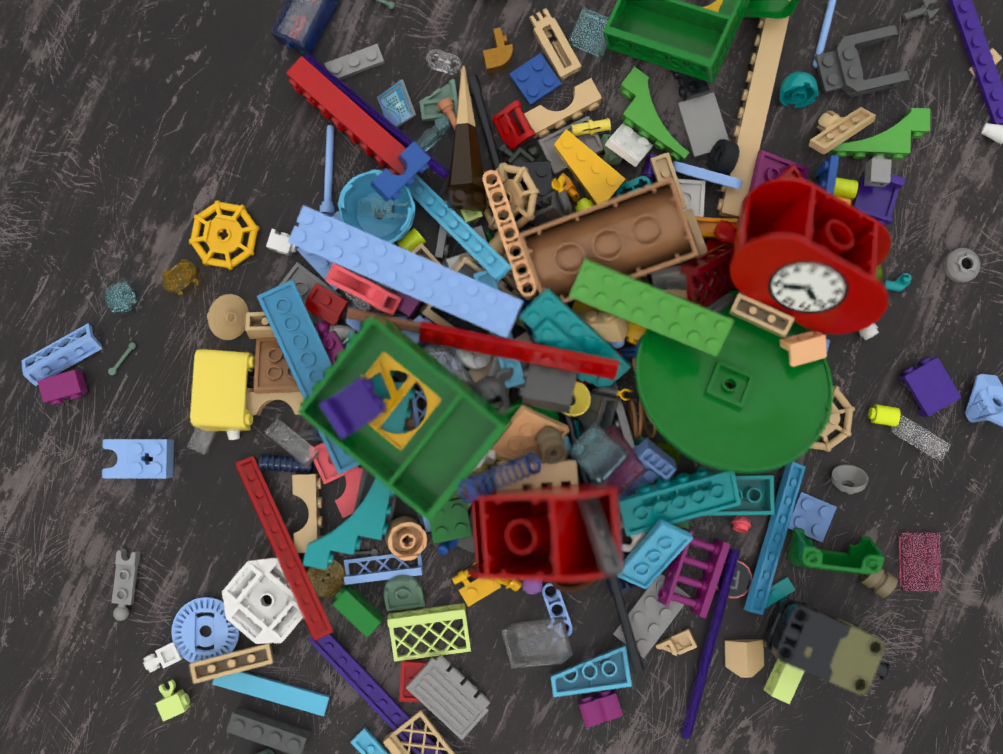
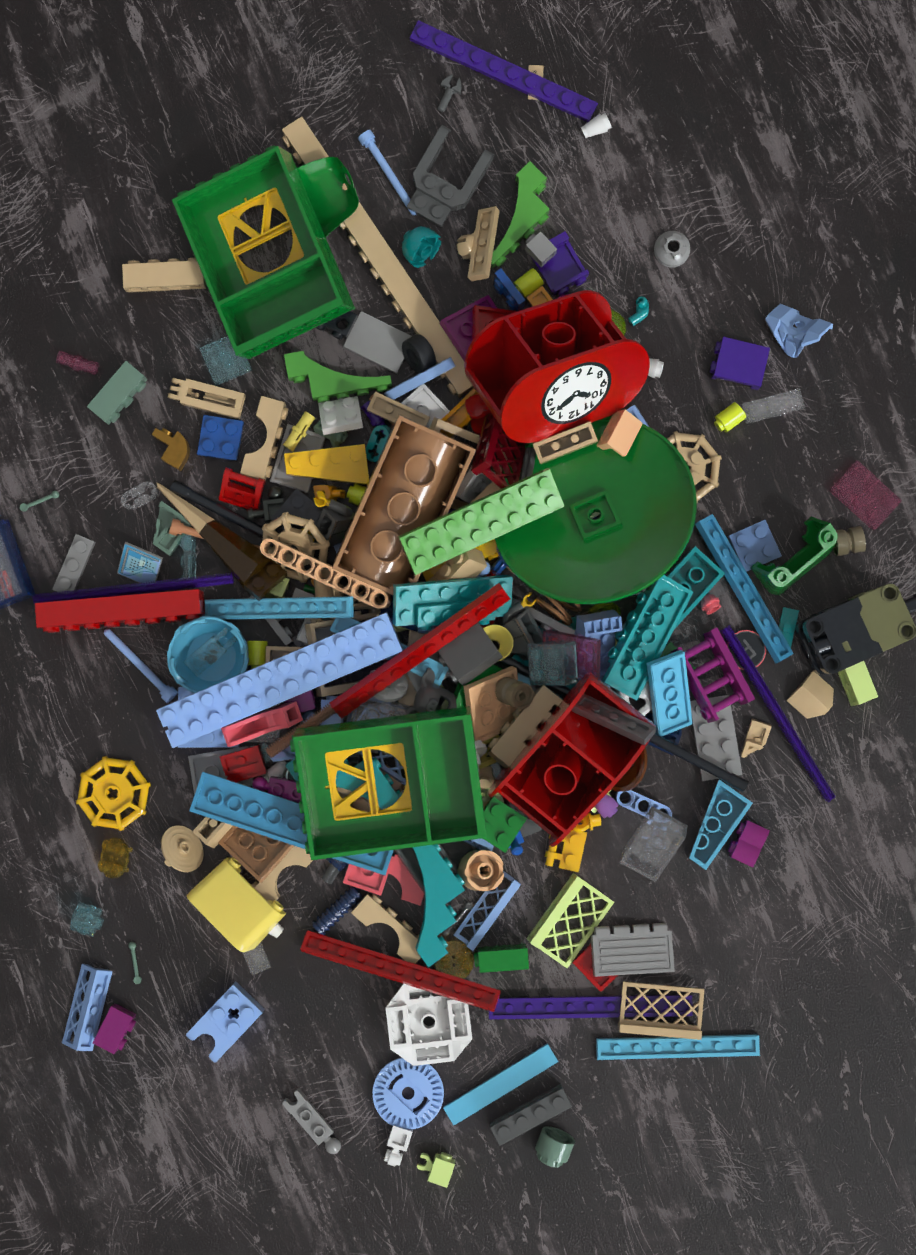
camera: 55 degrees left, 0 degrees up
tan brick [189,643,274,684] -> none
clear plate [264,418,319,468] -> none
white brick [266,229,298,257] -> none
dark purple panel [319,376,387,439] -> none
blue arch [370,141,431,202] -> none
sand green tile [383,575,425,611] -> none
blue piece [459,452,541,502] -> none
light grey piece [831,465,868,494] -> none

